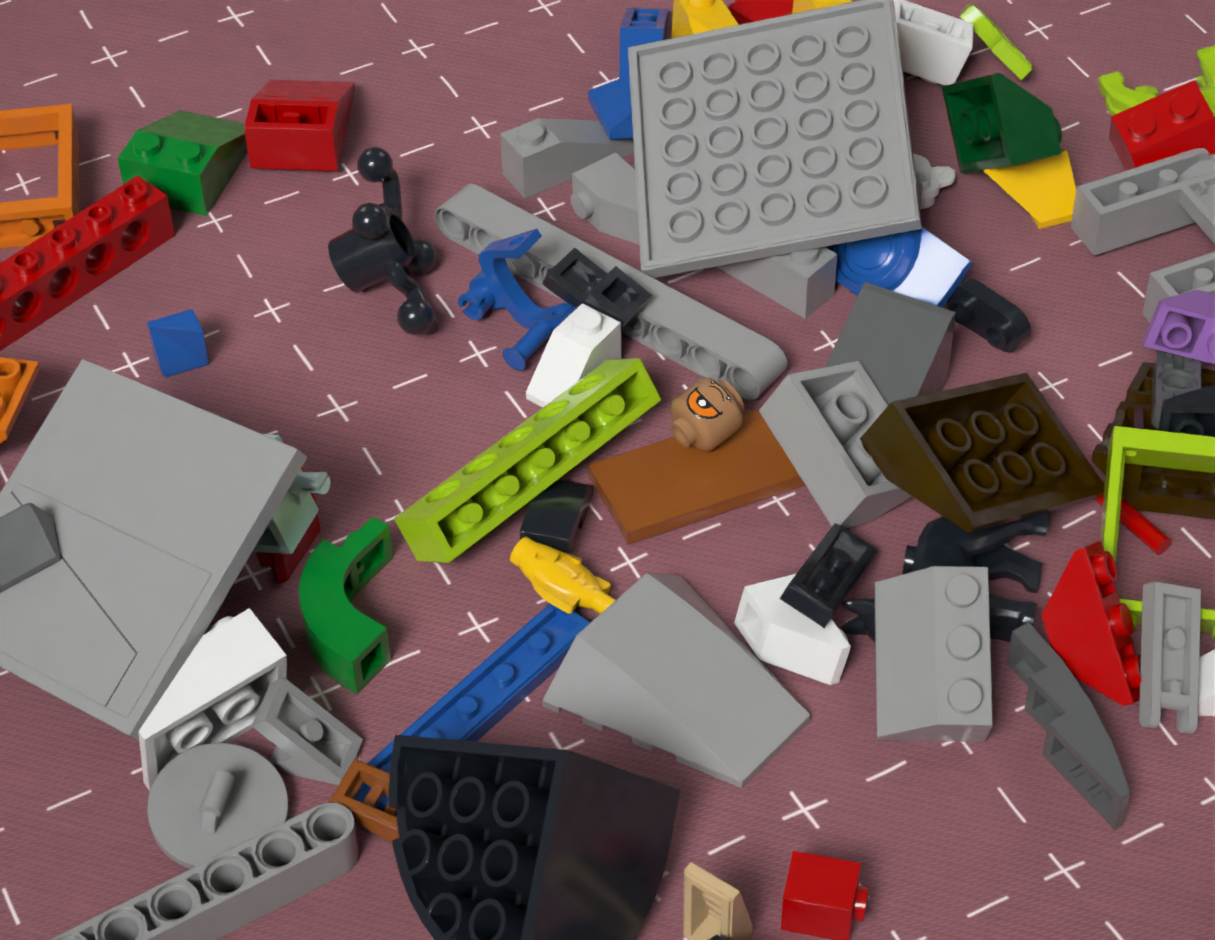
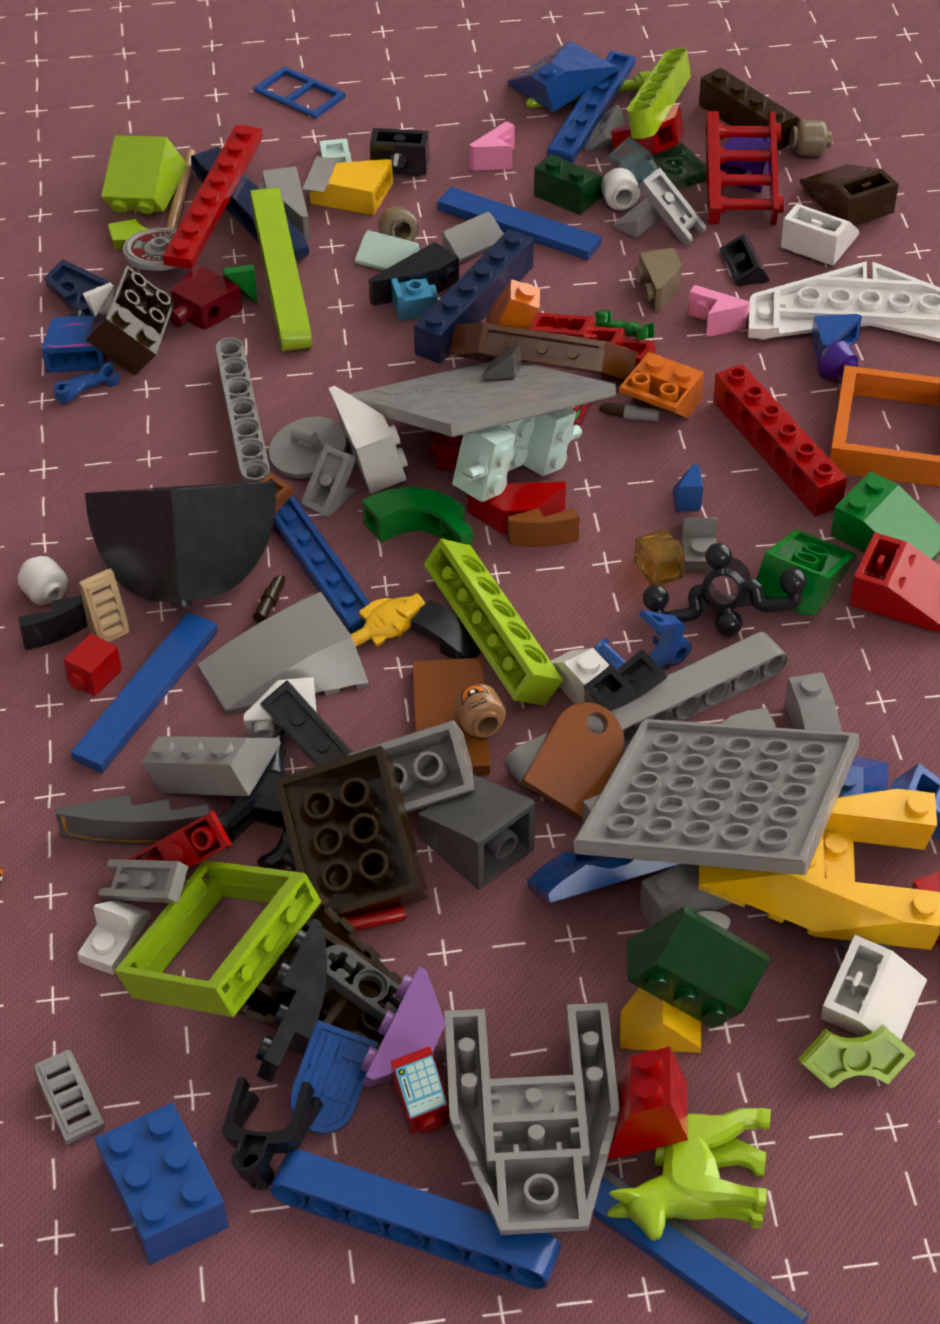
camera: 110 degrees right, 0 degrees up
black plate [947,278,1031,352] -> none
none -> blue tile [71,612,218,773]
none -> dark brown piece [253,575,285,623]
none -> dark orange slope [508,508,580,547]
none -> dark orange tile [520,702,624,821]
none -> light grey piece [599,403,661,422]
none -> clear yellow brick [634,528,685,585]
none -> light grey slope [679,518,717,571]
none -> green slope [756,529,857,615]

